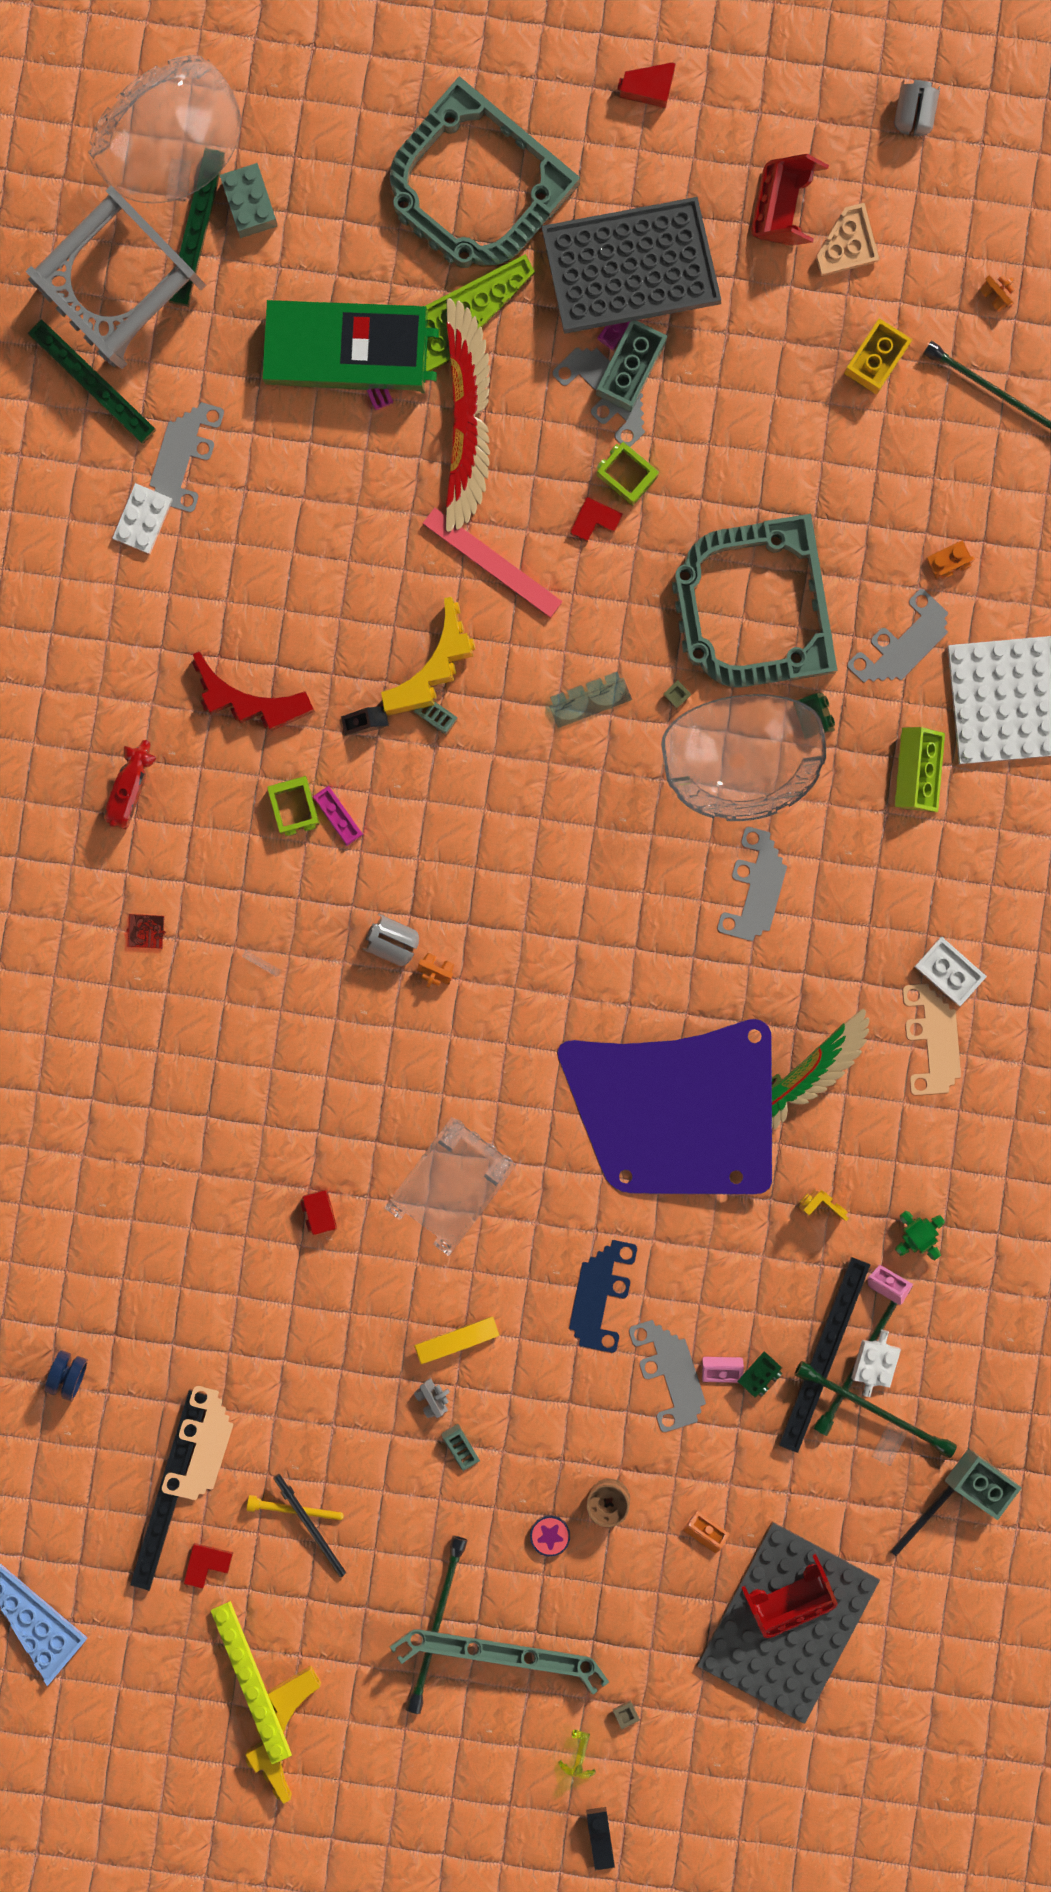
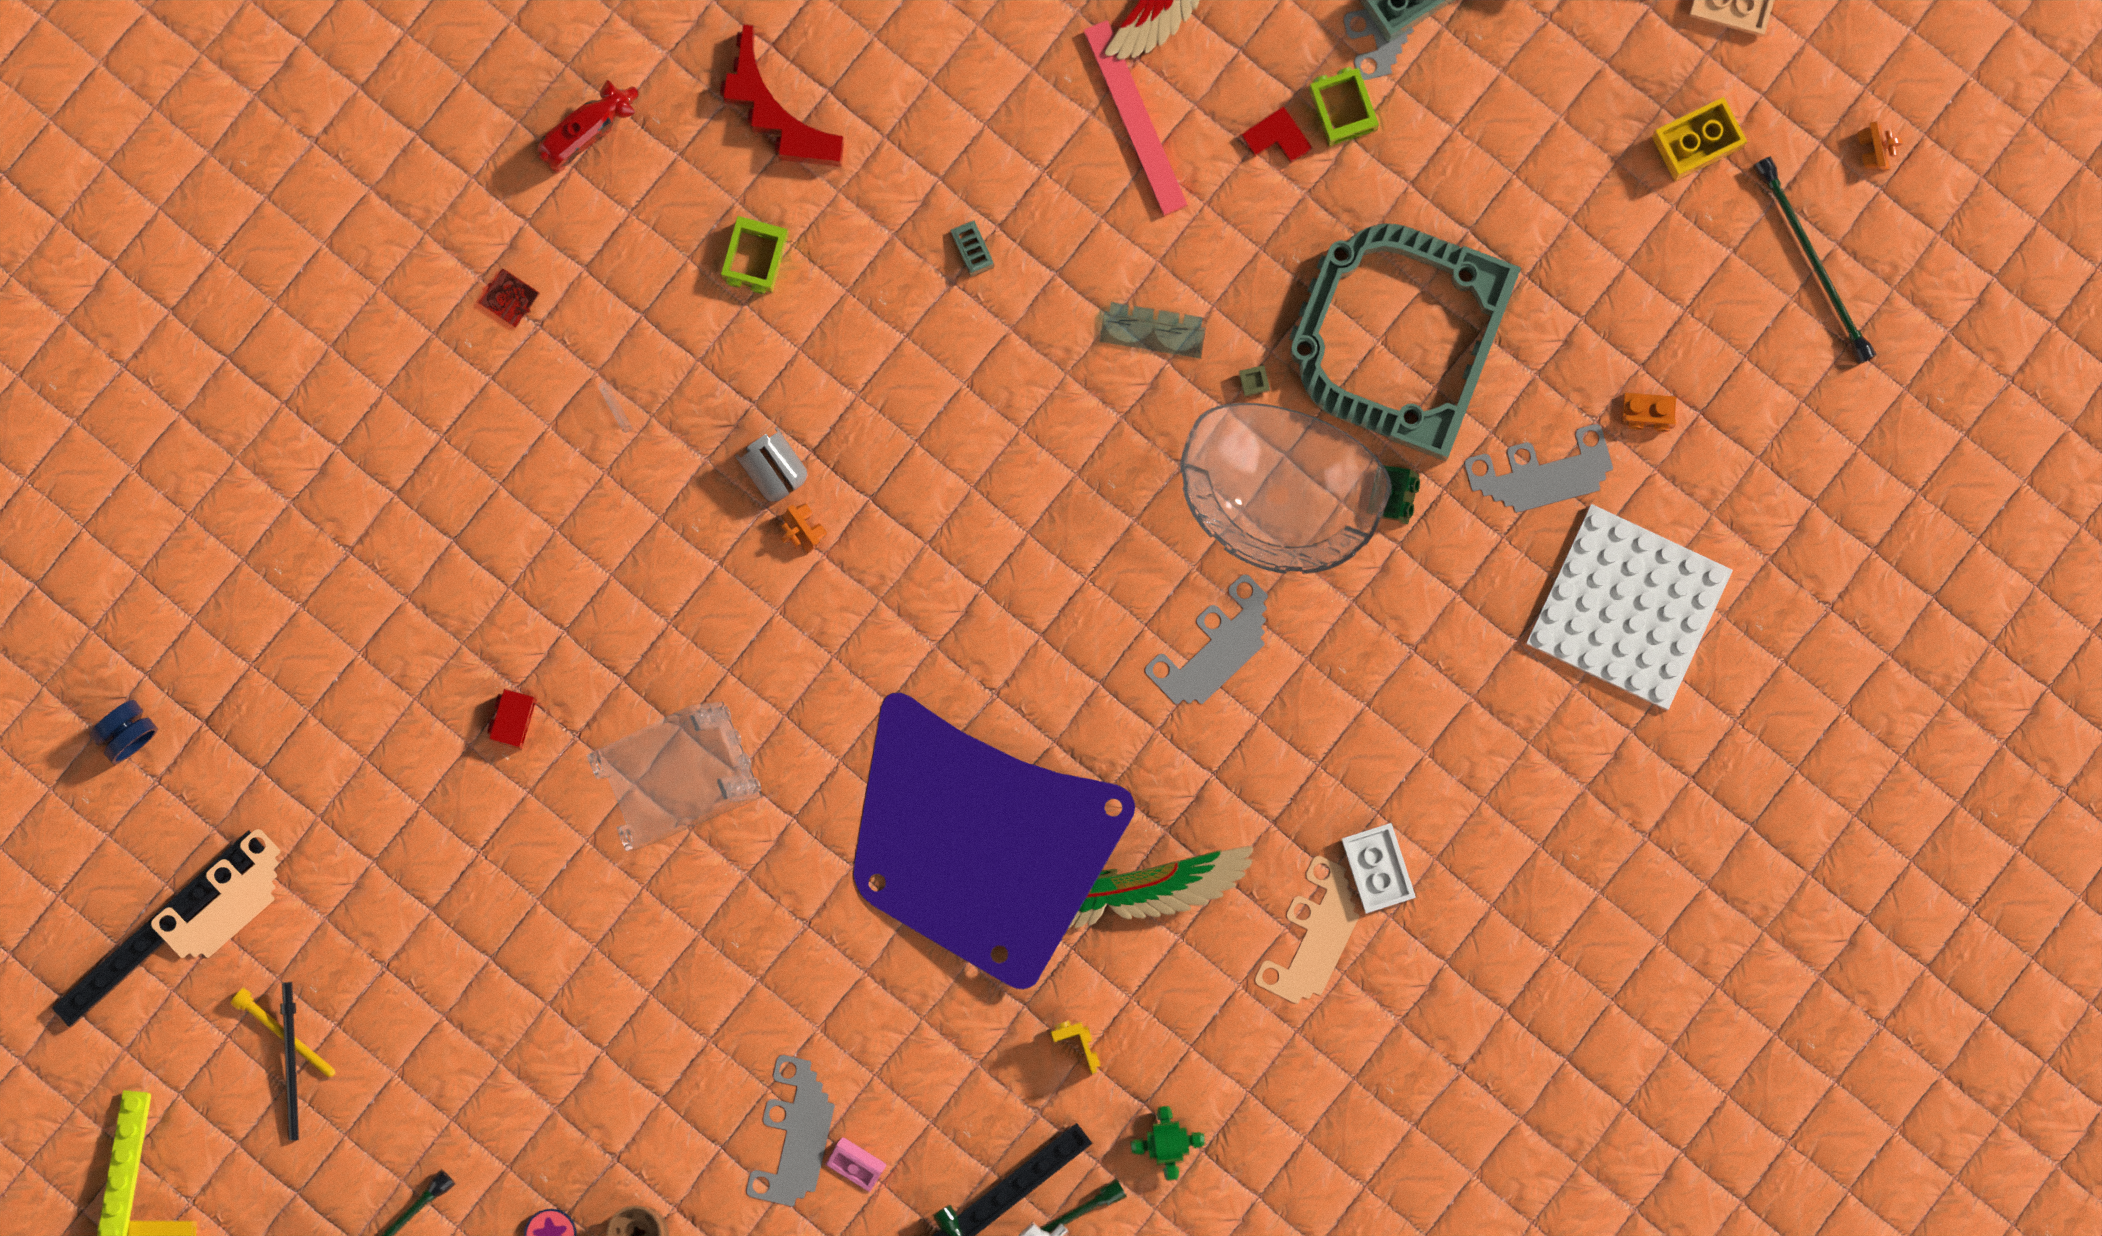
camera: 35 degrees right, 5 degrees down
red tile [184,1543,233,1588] -> none
dark pink tile [313,785,363,846] -> none
black slope [341,706,389,736] -> none
yellow arch [381,597,476,716] -> none
yellow slope [414,1317,500,1364] -> none
light grey hips [414,1378,450,1418] -> none
sand green slope [441,1424,480,1471] -> none
dark blue piece [569,1240,637,1353] -> none
dark green bracket [737,1351,783,1398] -> none
bright pink slope [868,1265,913,1305] -> none
lime slope [895,727,945,812] -> none

